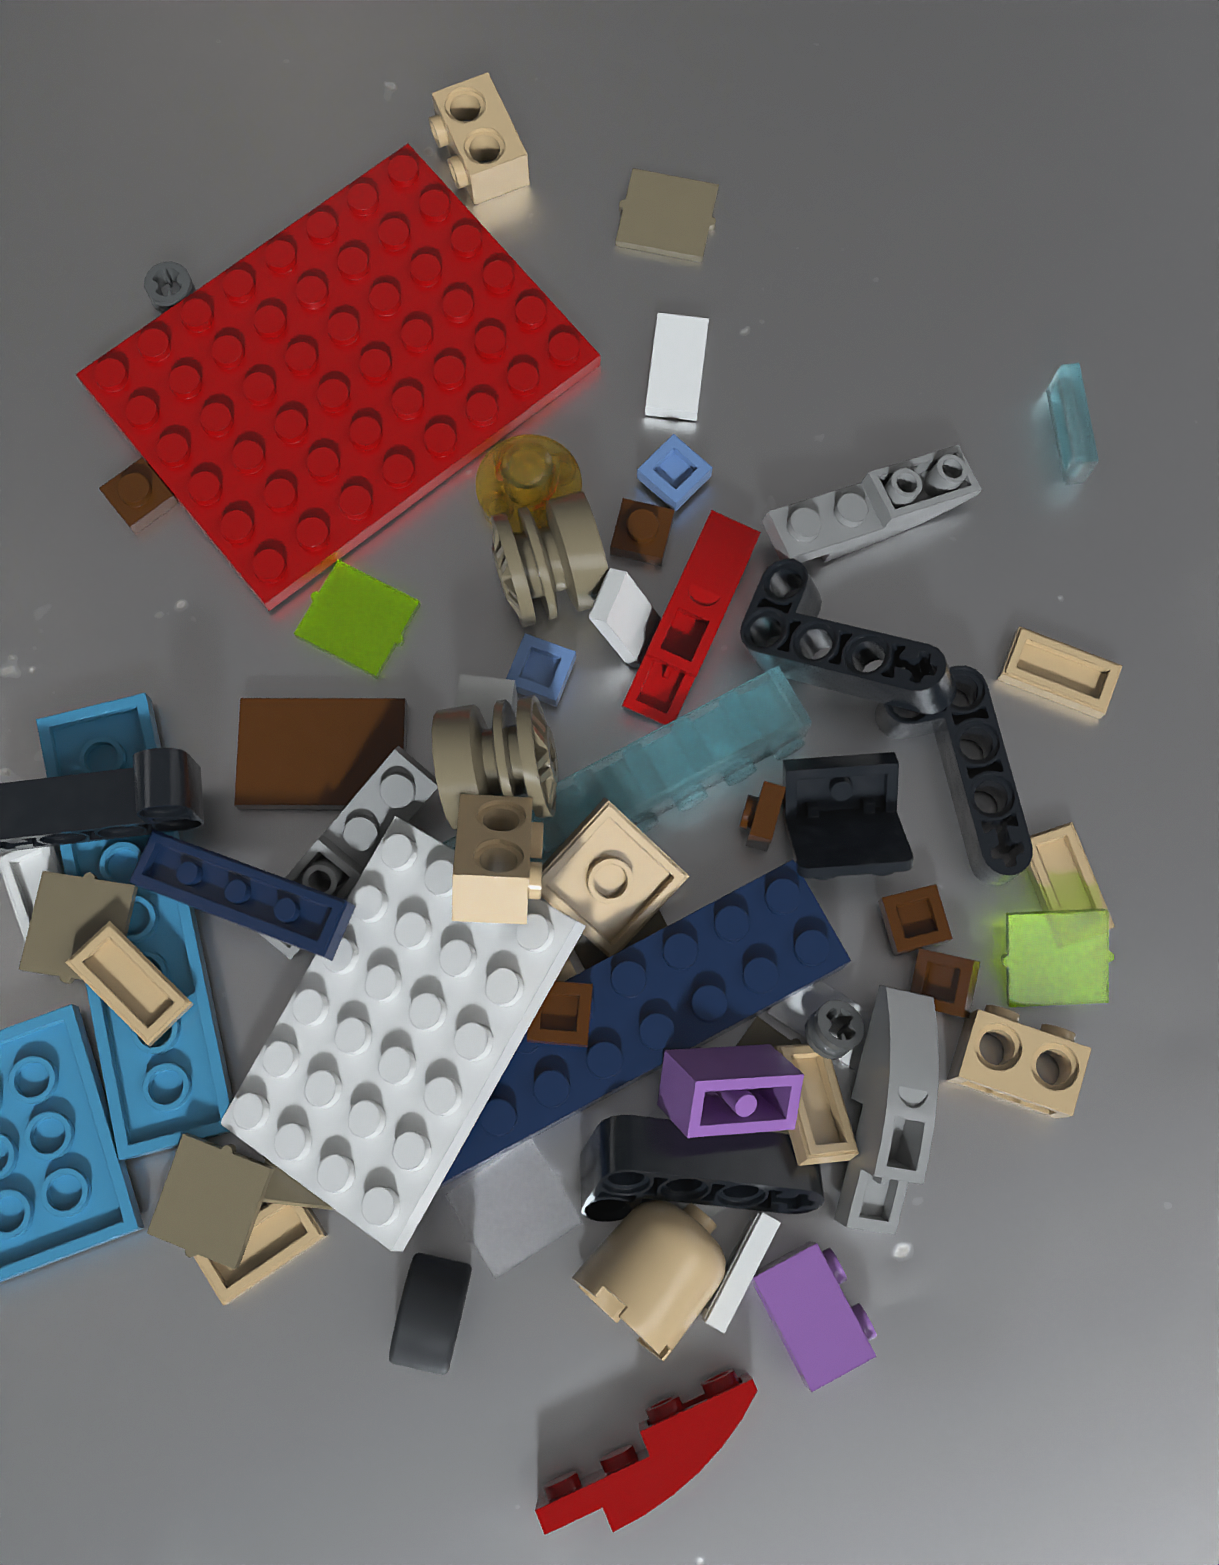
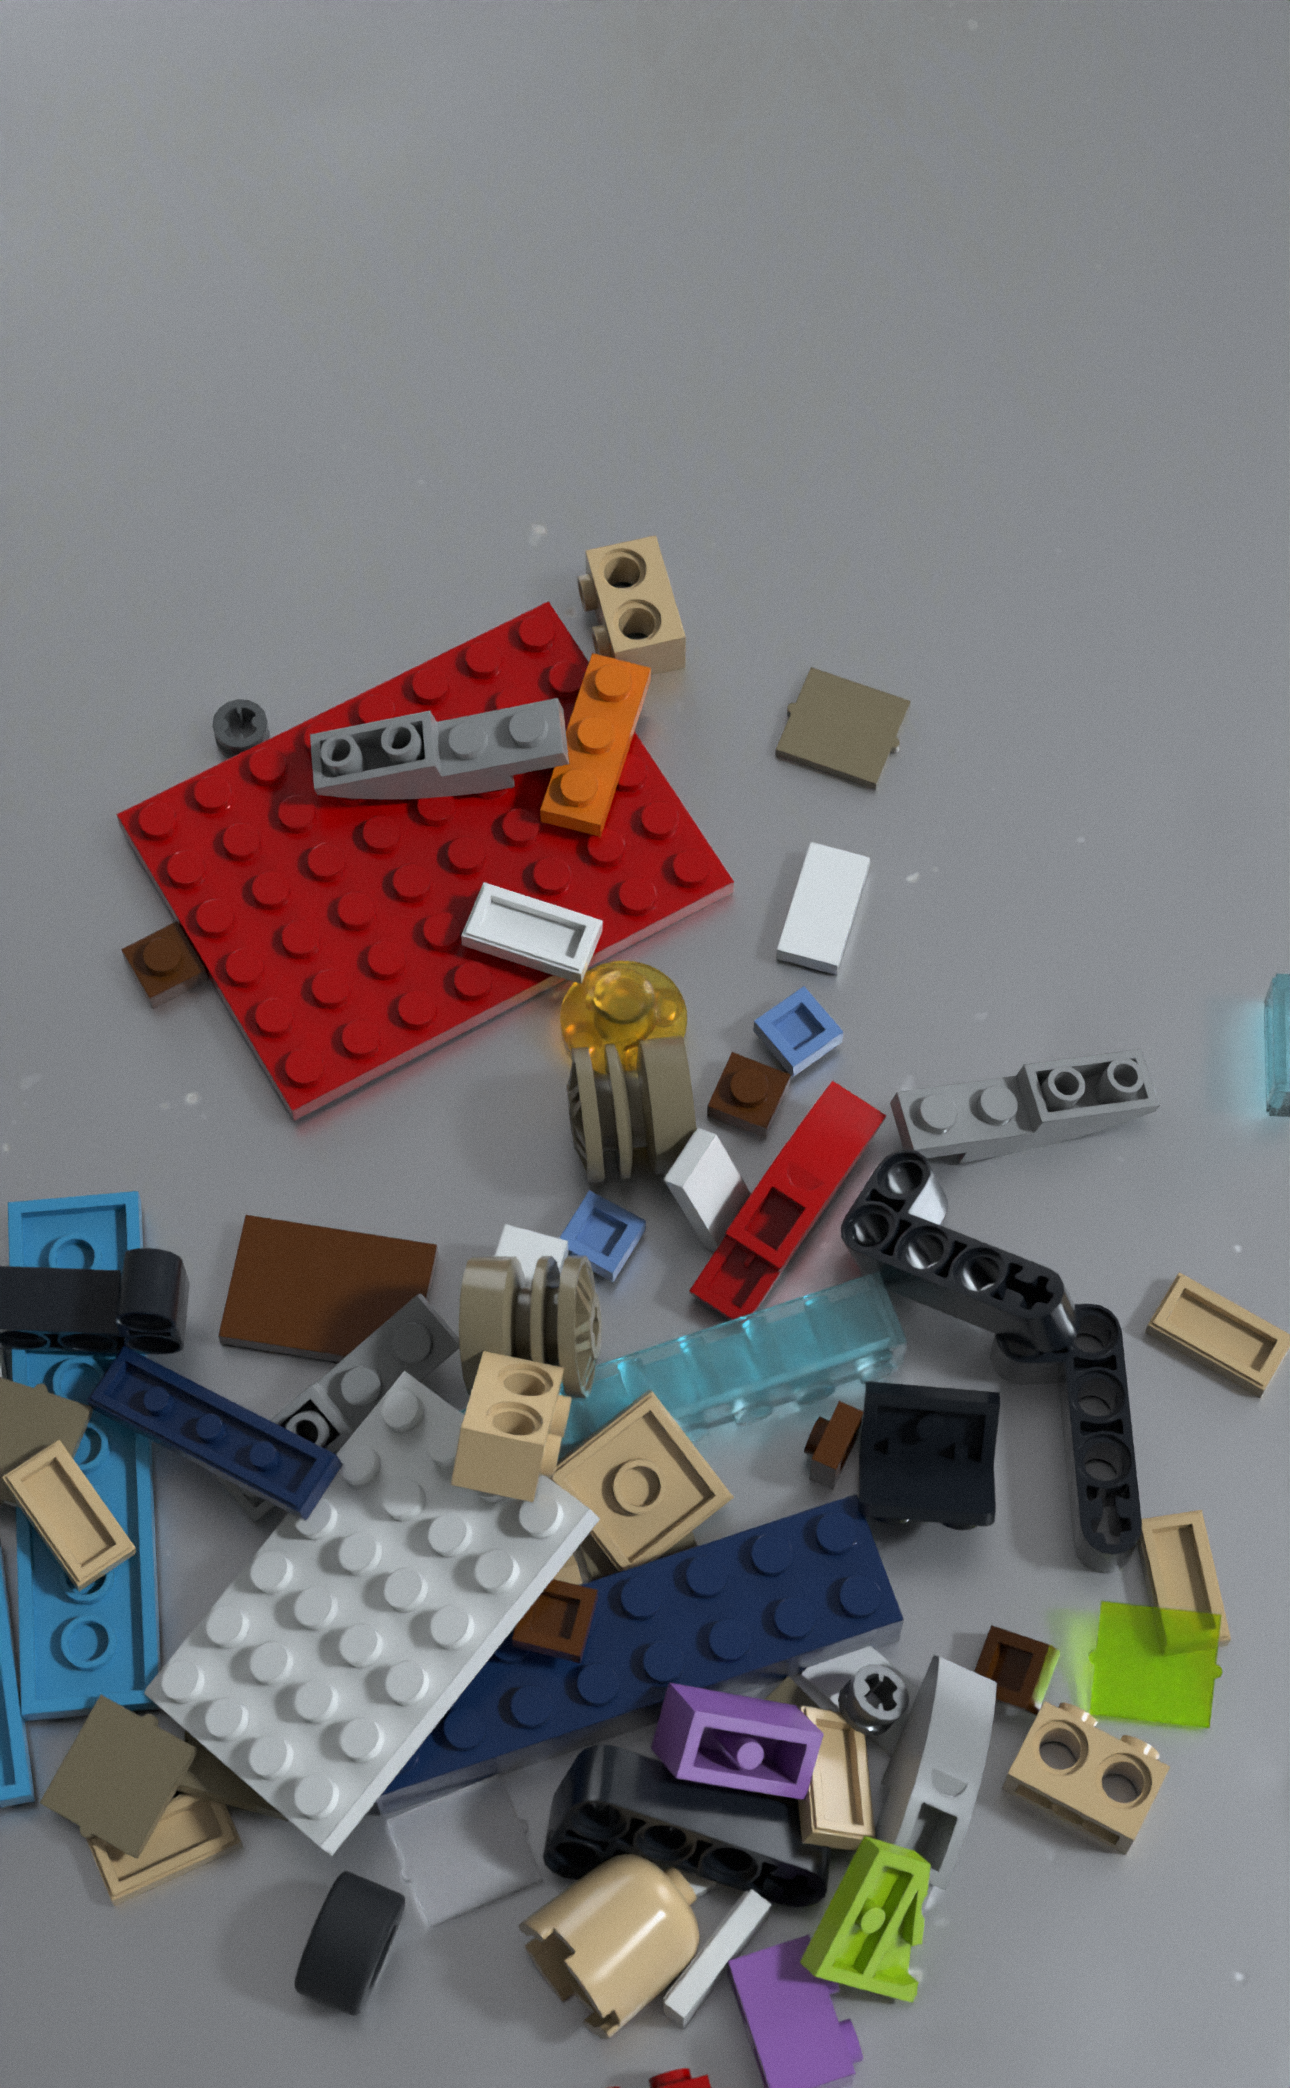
camera: 10 degrees right, 10 degrees down
clear neon green piece [294,560,421,679] -> none
reddish brown plate [878,884,953,956] -> none
none -> light grey slope [310,698,569,799]
none -> white tile [461,882,603,984]
none -> orange plate [540,653,651,837]
none -> lime wing [800,1836,931,2003]

